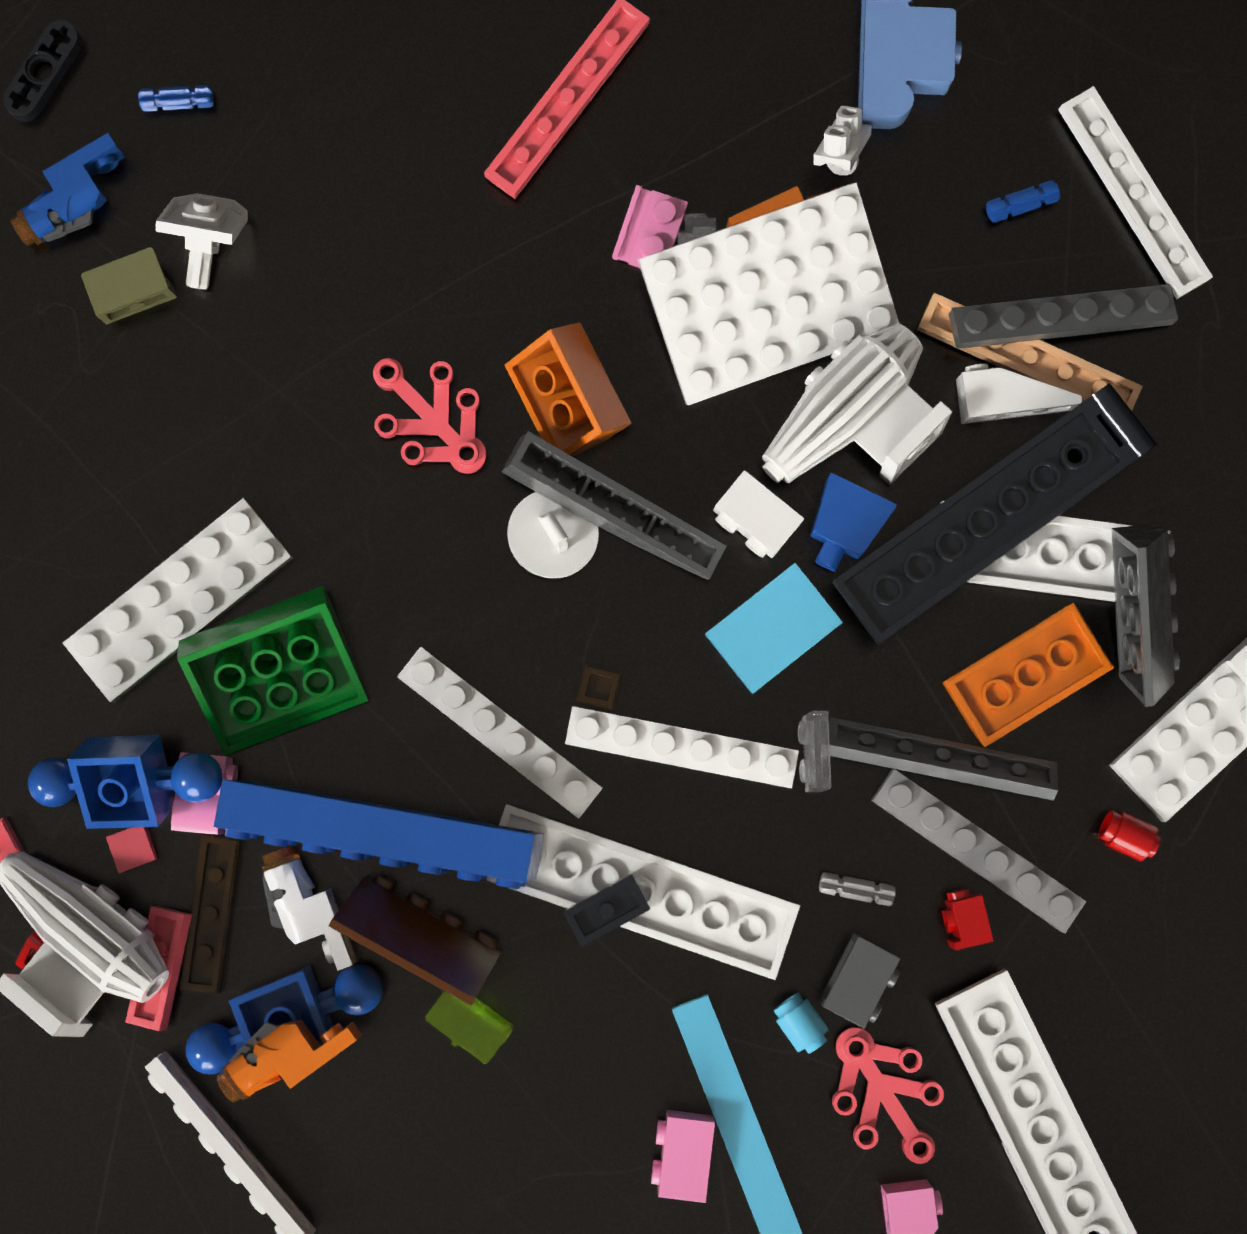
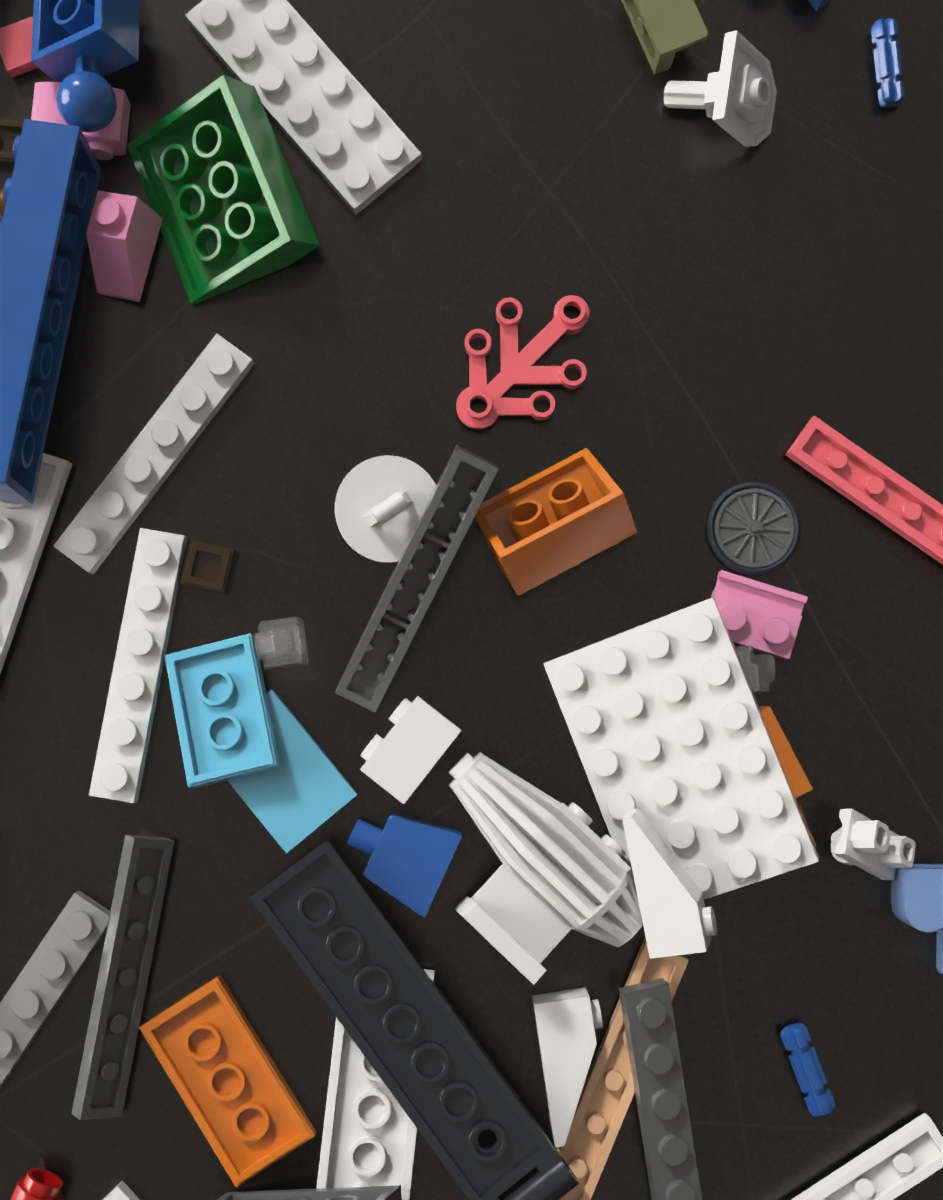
camera: 90 degrees right, 0 degrees up
clear plate [798,711,831,793] -> none
none -> bright pink slope [86,191,163,302]
none -> medium azure tile [164,633,281,789]
none -> clear brick [255,617,309,670]
none -> white slope [622,808,717,959]
none -> dark grey wheel [707,482,801,575]

